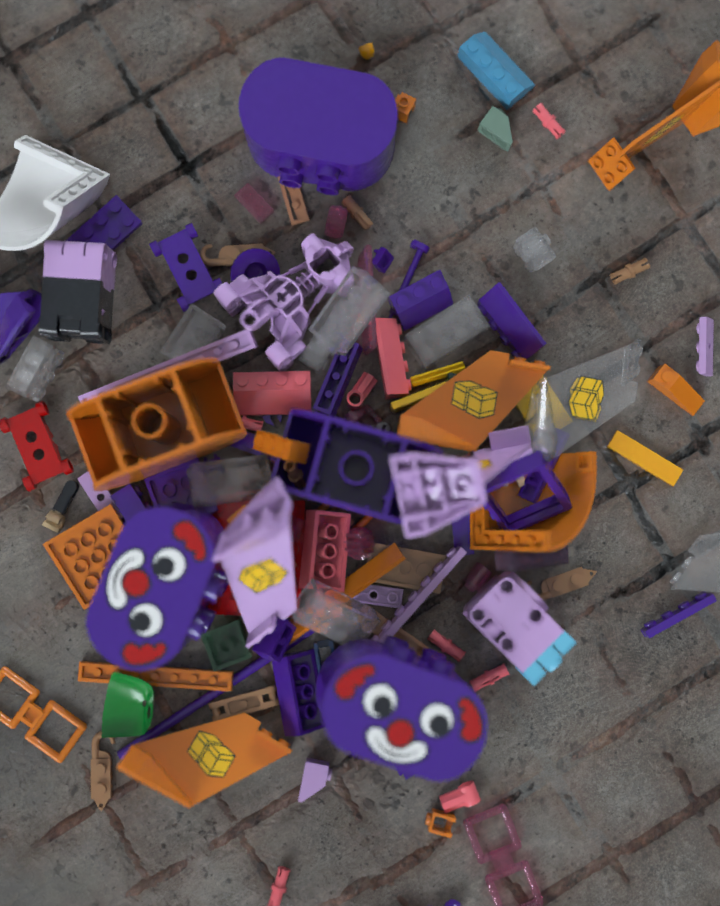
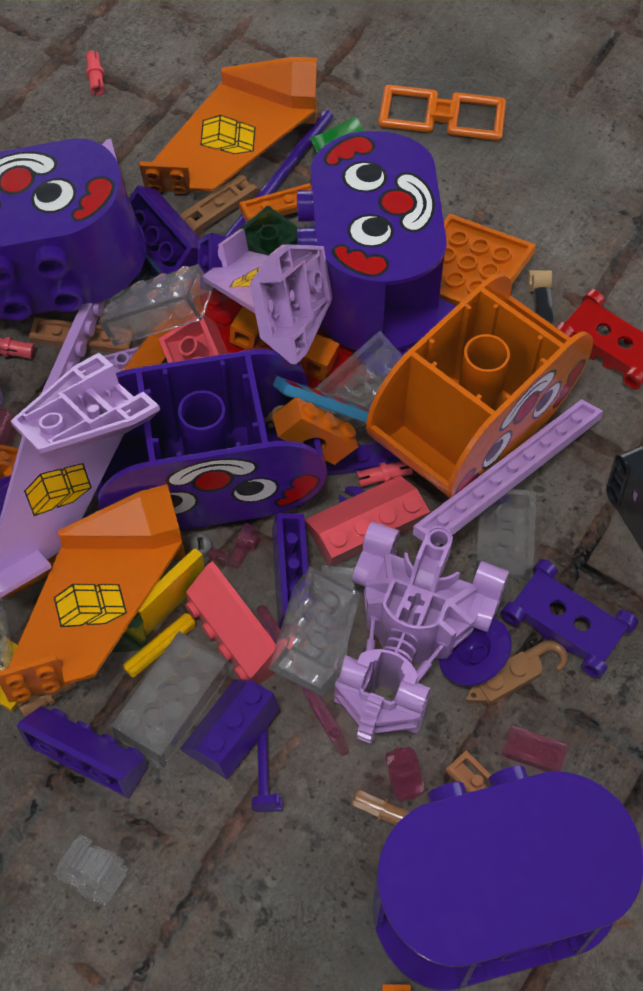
camera: 155 degrees right, 25 degrees down
medium nougat plate [91,731,115,811] -> none
coral piece [346,372,378,410] -> none
dark purple tile [368,247,394,274] -> none
none -> dark azure tile [273,376,370,423]

